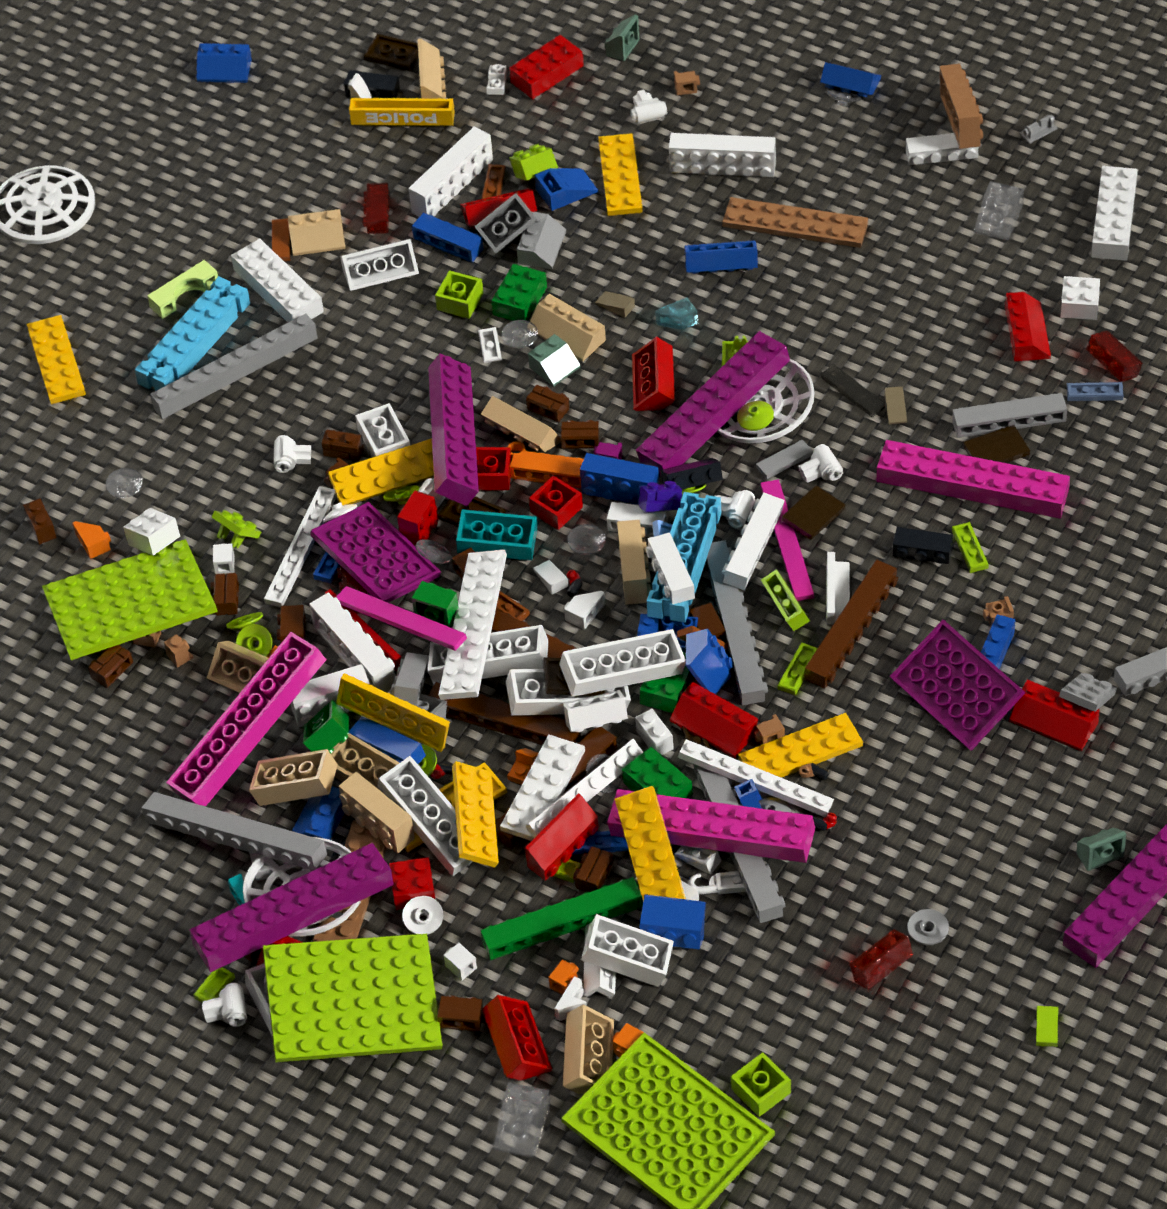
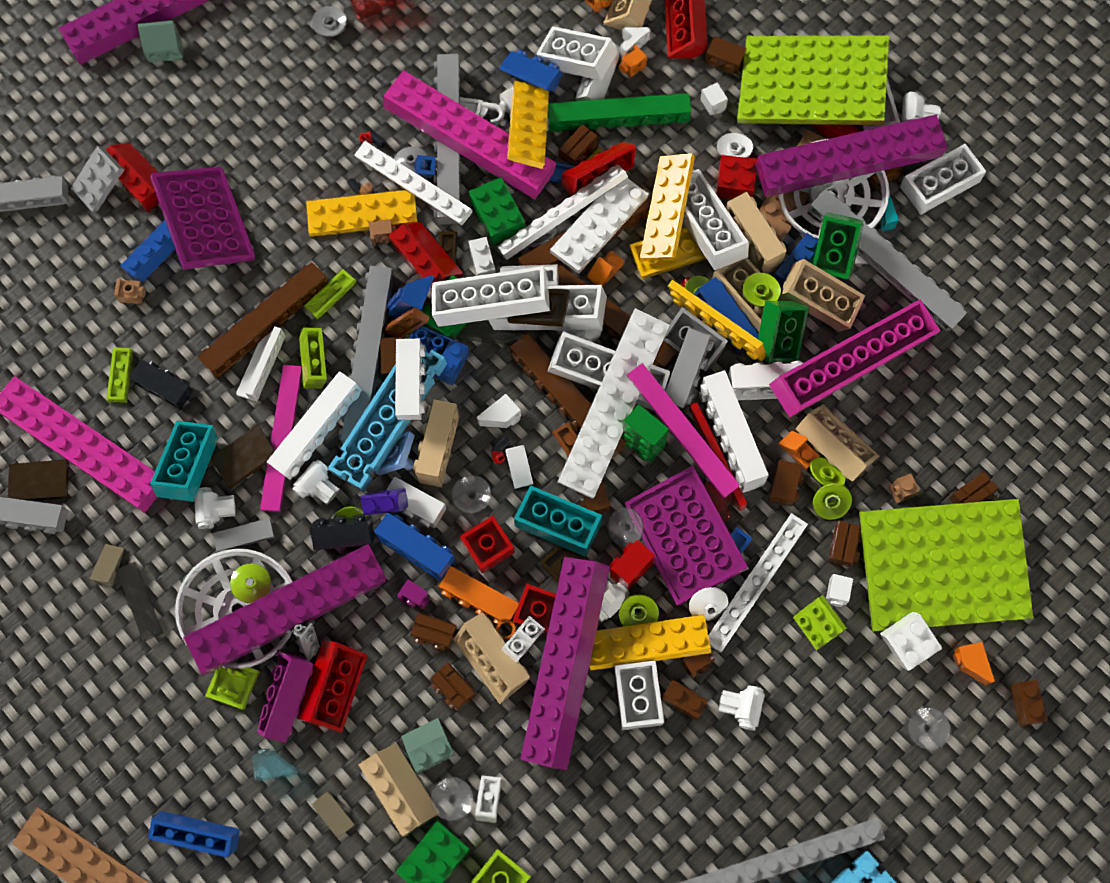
camera: 165 degrees left, 20 degrees up
none -> teal brick [150,421,218,502]
none -> magenta wedge [257,649,313,743]
none -> light grey hinge [293,623,320,661]
none -> white slope [501,616,545,663]
none -> lime dish [743,273,781,307]
none -> green brick [813,212,865,279]
none -> white brick [900,144,986,215]

